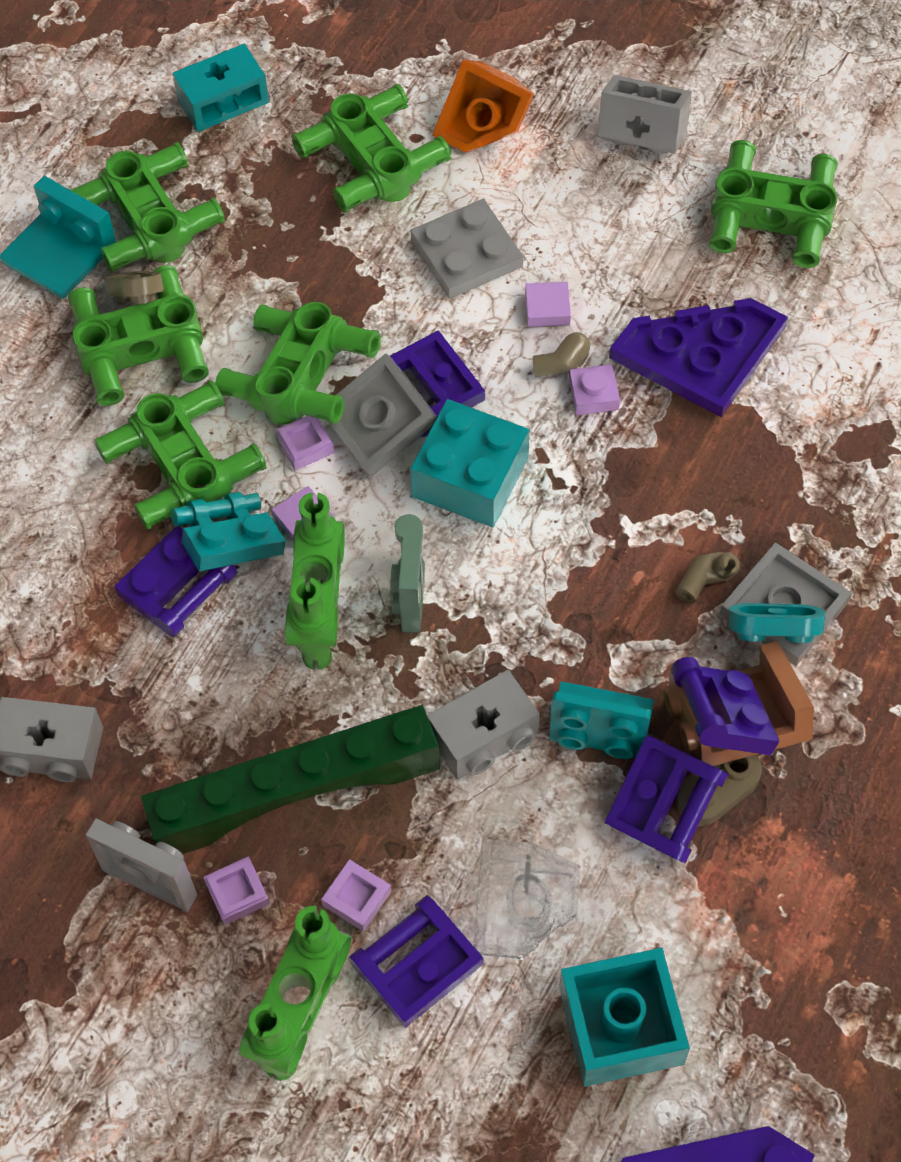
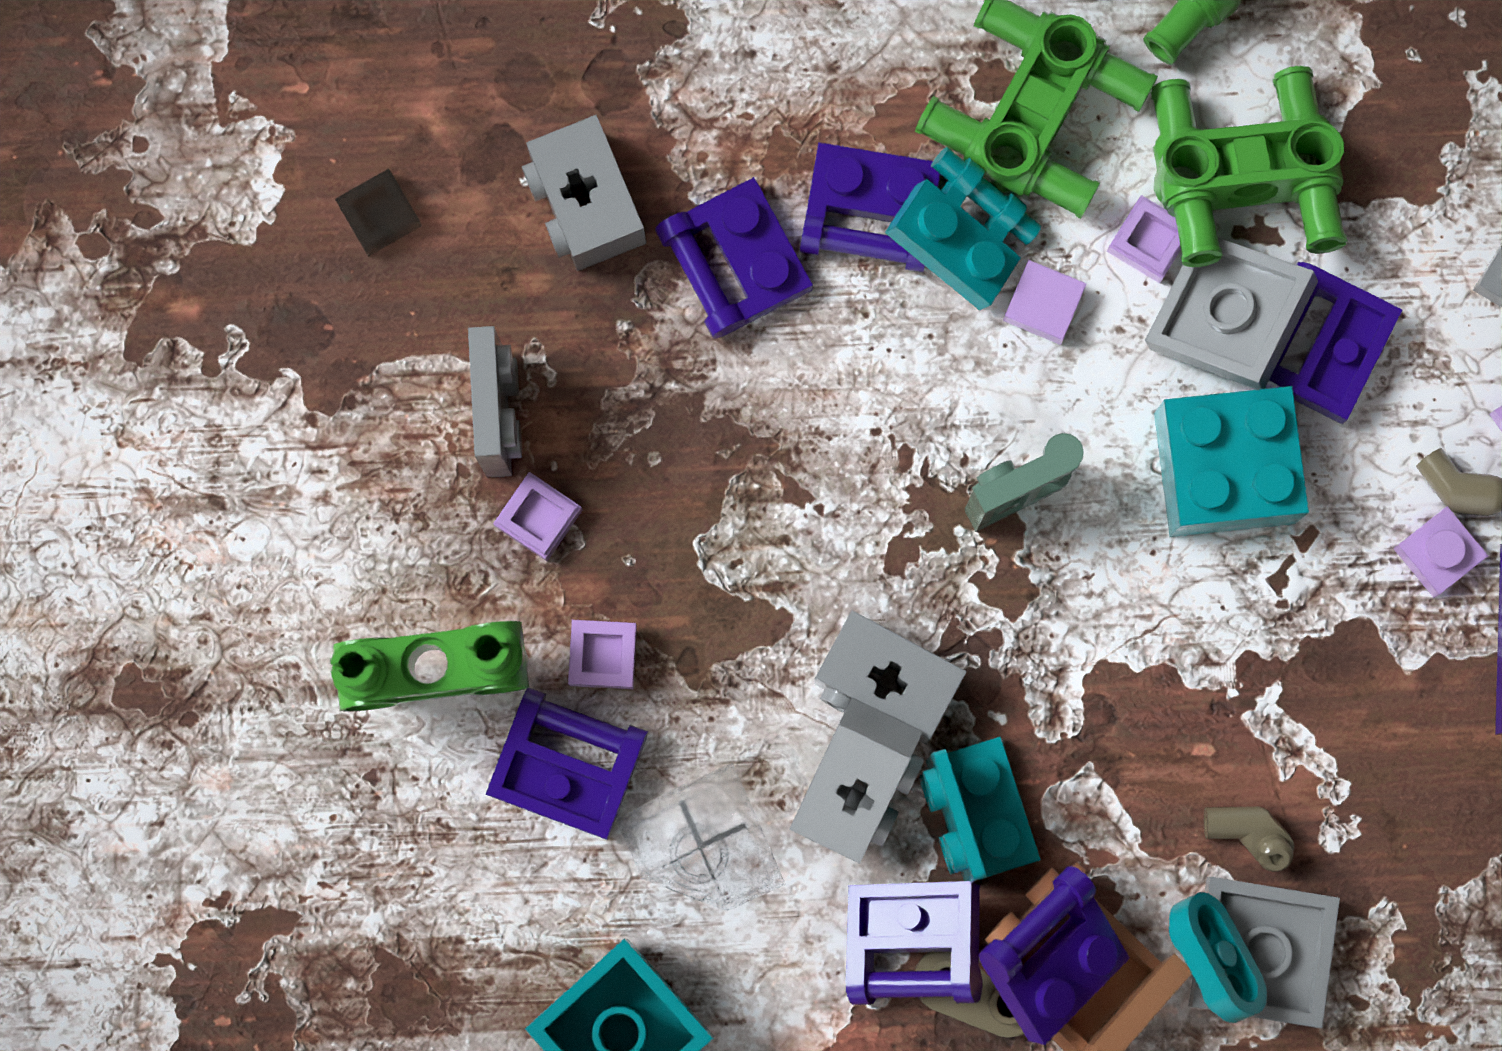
camera: 60 degrees right, 20 degrees up
dark green arch [141,704,440,854] -> none
bright green piece [285,492,345,670] -> none
none -> dark purple plate [655,177,813,339]
none -> light grey brick [789,698,924,864]

